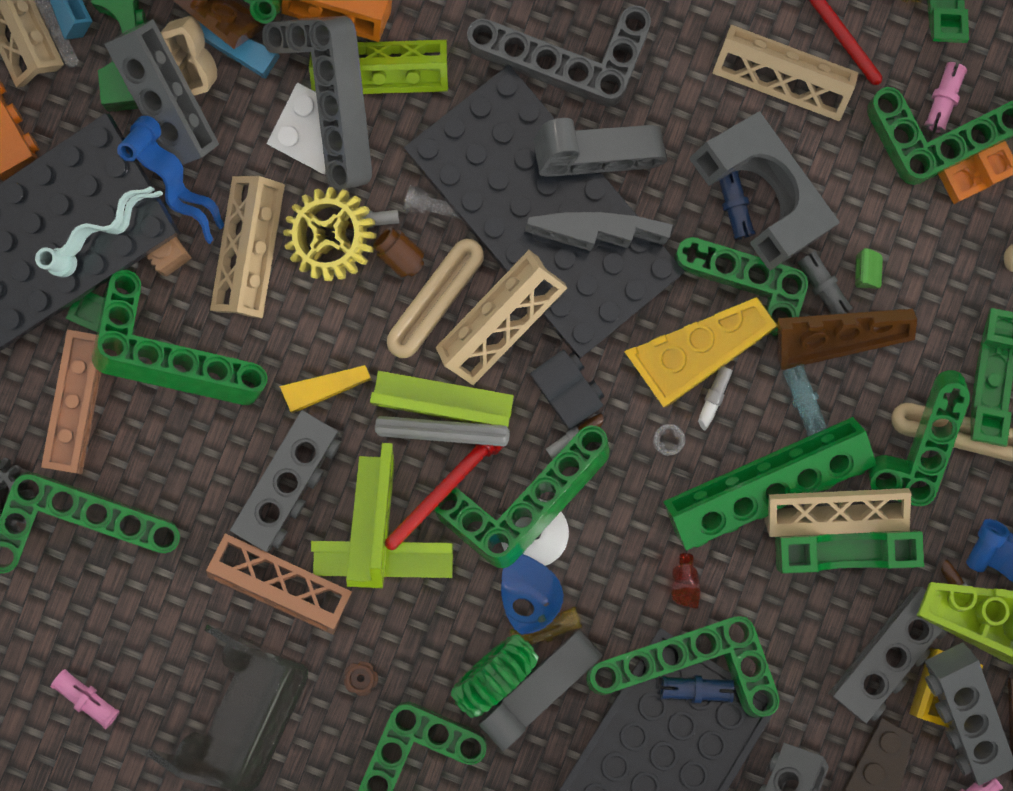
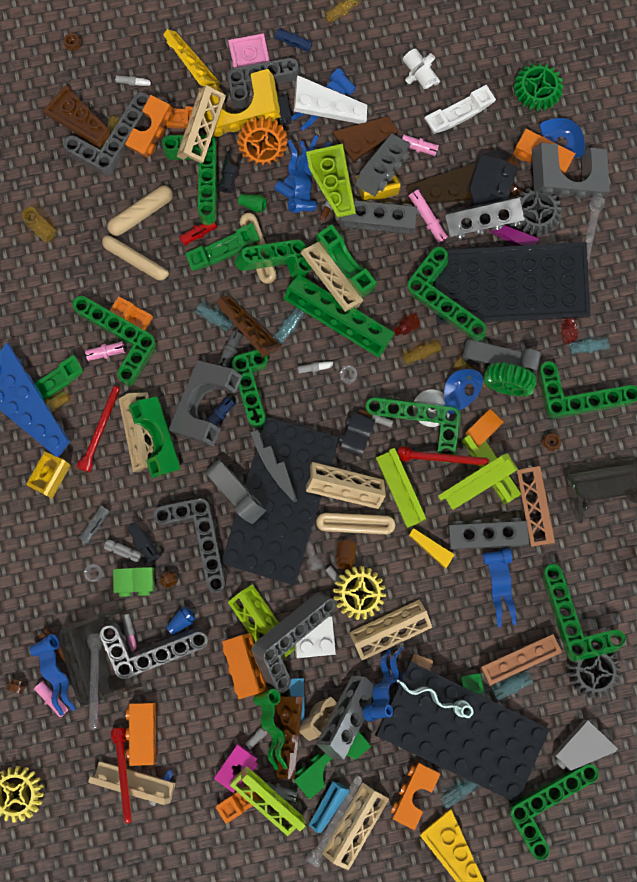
camera: 125 degrees left, 5 degrees down
green beam [92,270,268,405] -> none
light grey axle [375,416,510,446] -> none
yellow wing [624,297,778,408] -> none
dark blue pin [660,675,734,703] -> none
bright green slope [855,248,883,289] -> none
none -> green arch [129,397,180,479]
none -> clear light blue pin [195,303,233,332]
none -> clear yellow pin [402,340,442,366]
none -> bright pink pin [408,189,449,243]
none -> orange slope [464,409,504,448]
none -> blue flag [482,548,517,627]
none -> clear light blue pin [492,672,533,701]

